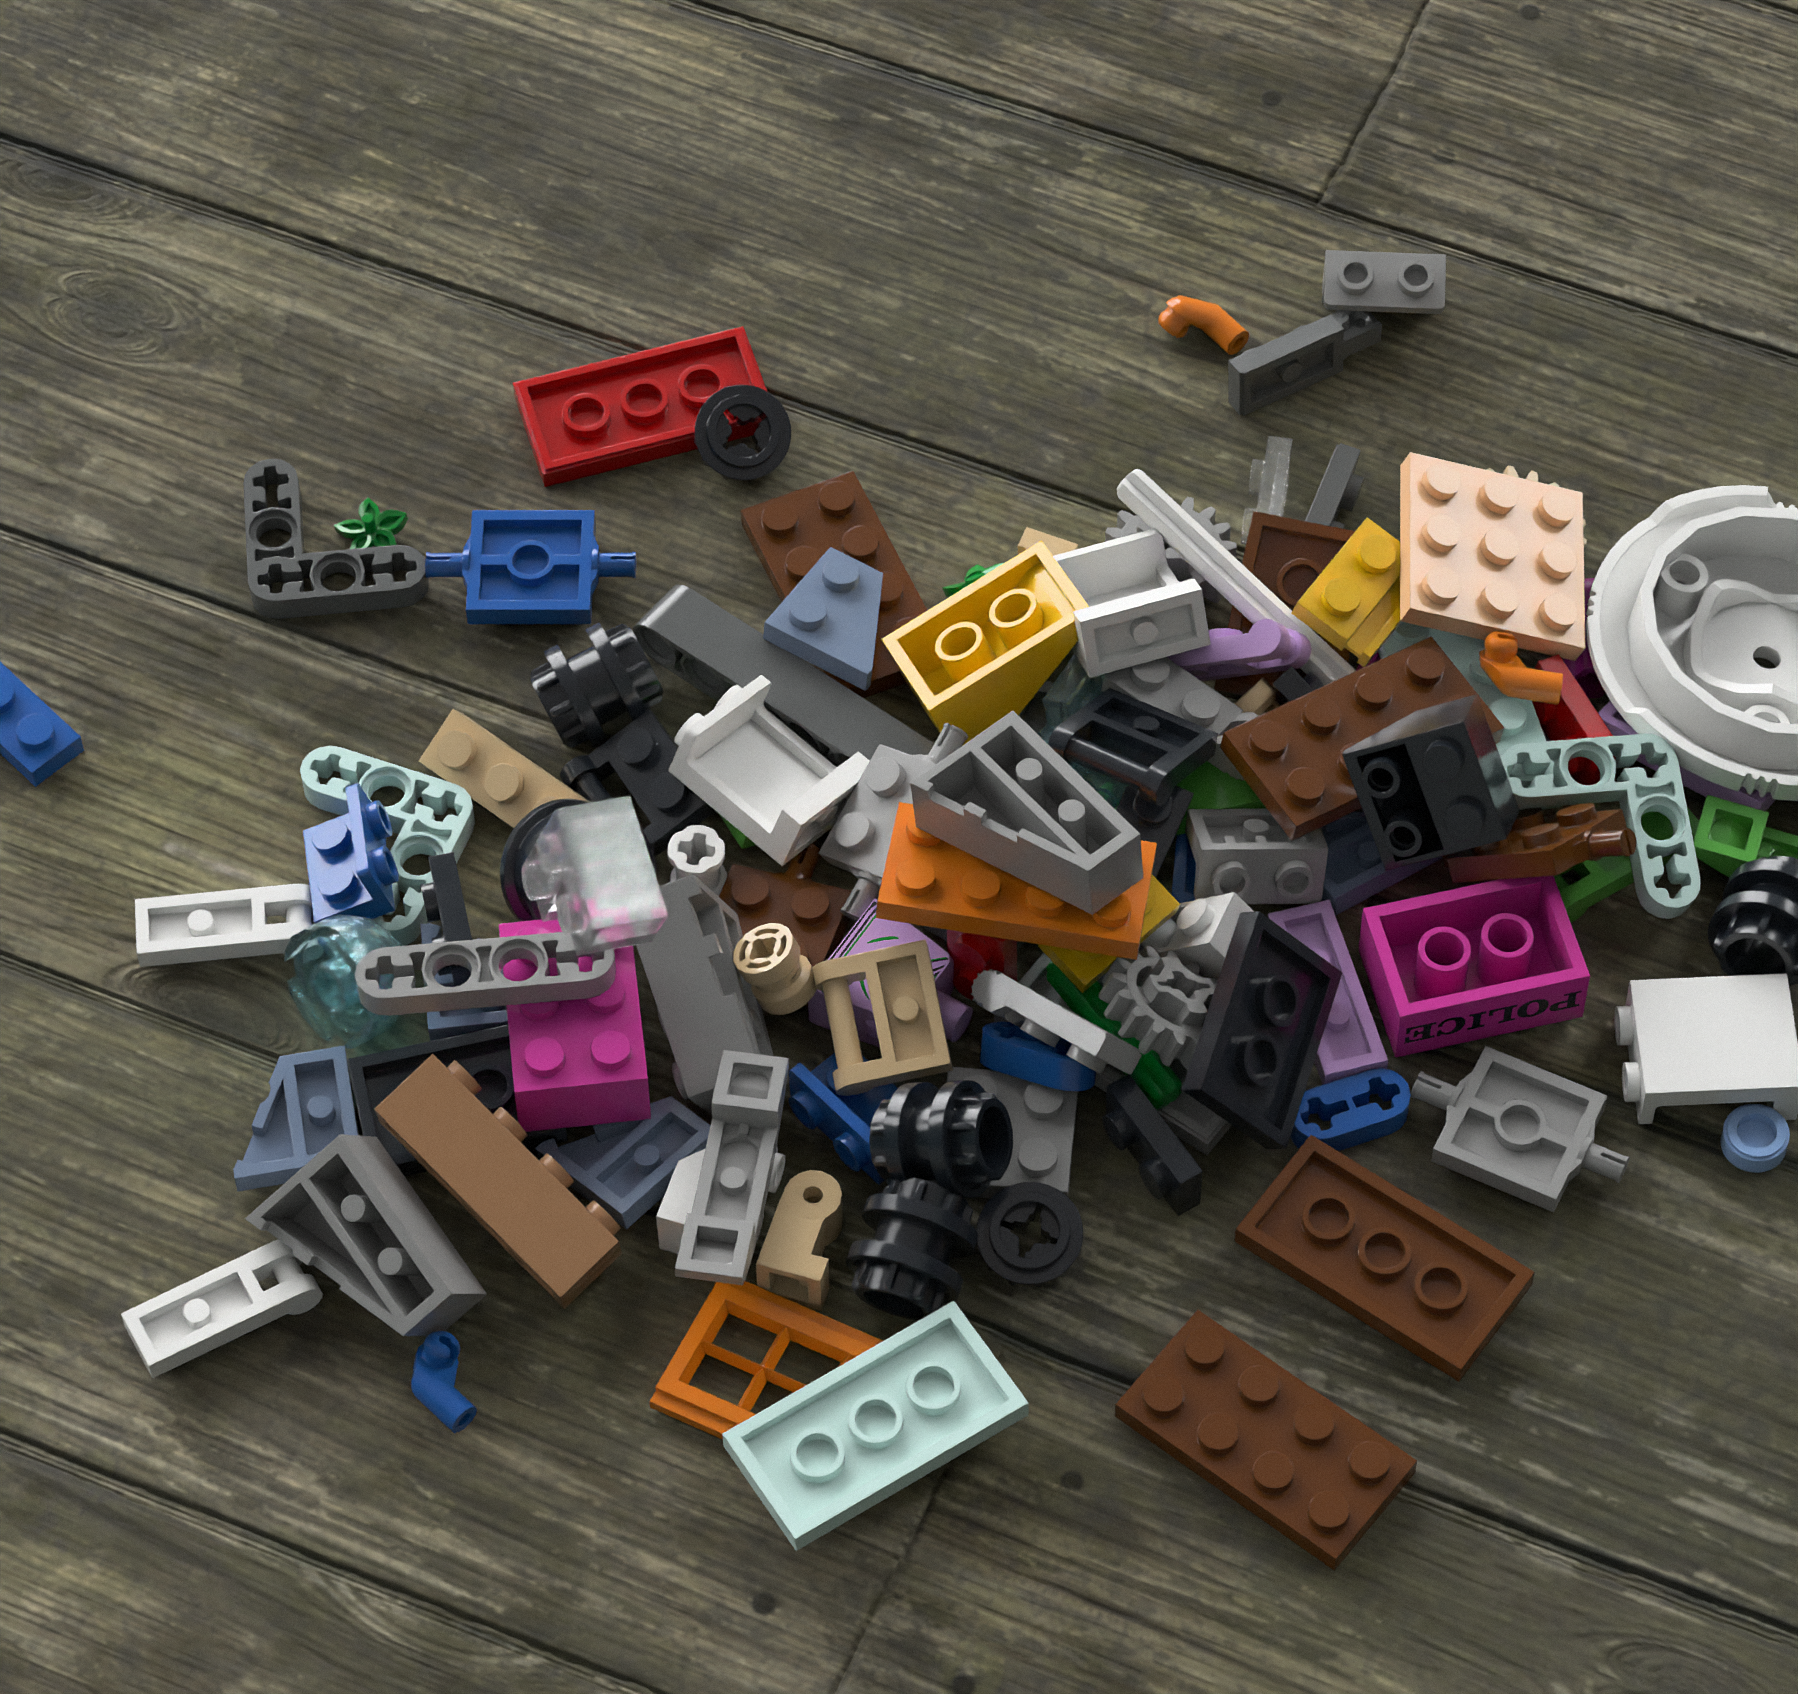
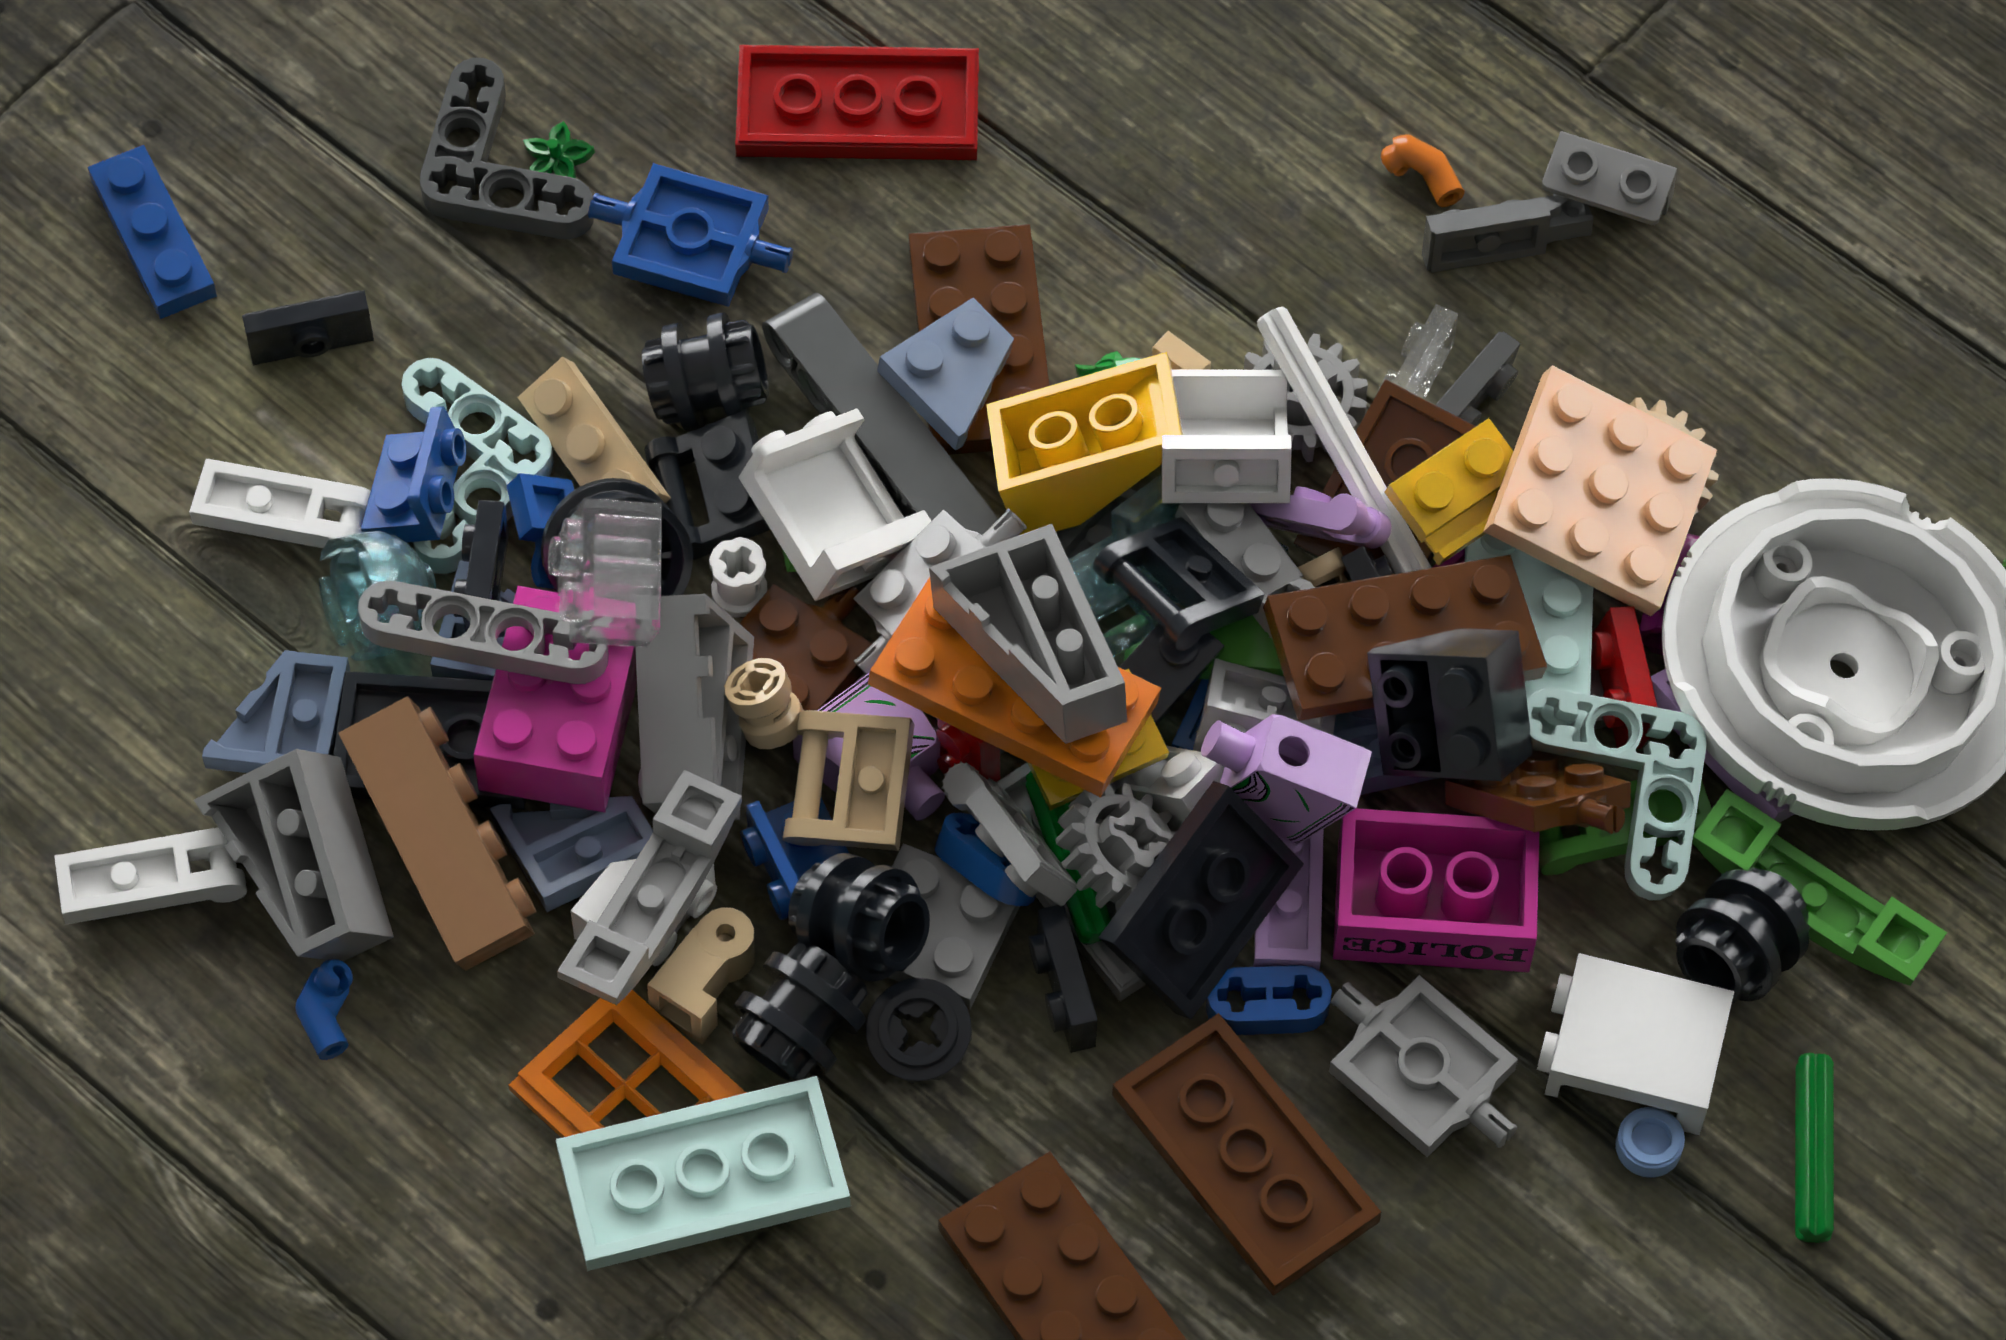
camera: 15 degrees right, 5 degrees up
black gear [694,385,791,482] -> none
orange arm [1479,631,1563,705] -> none
none -> black plate [242,290,374,366]
none -> blue plate [506,473,574,589]
none -> lavender torso [1201,714,1372,846]

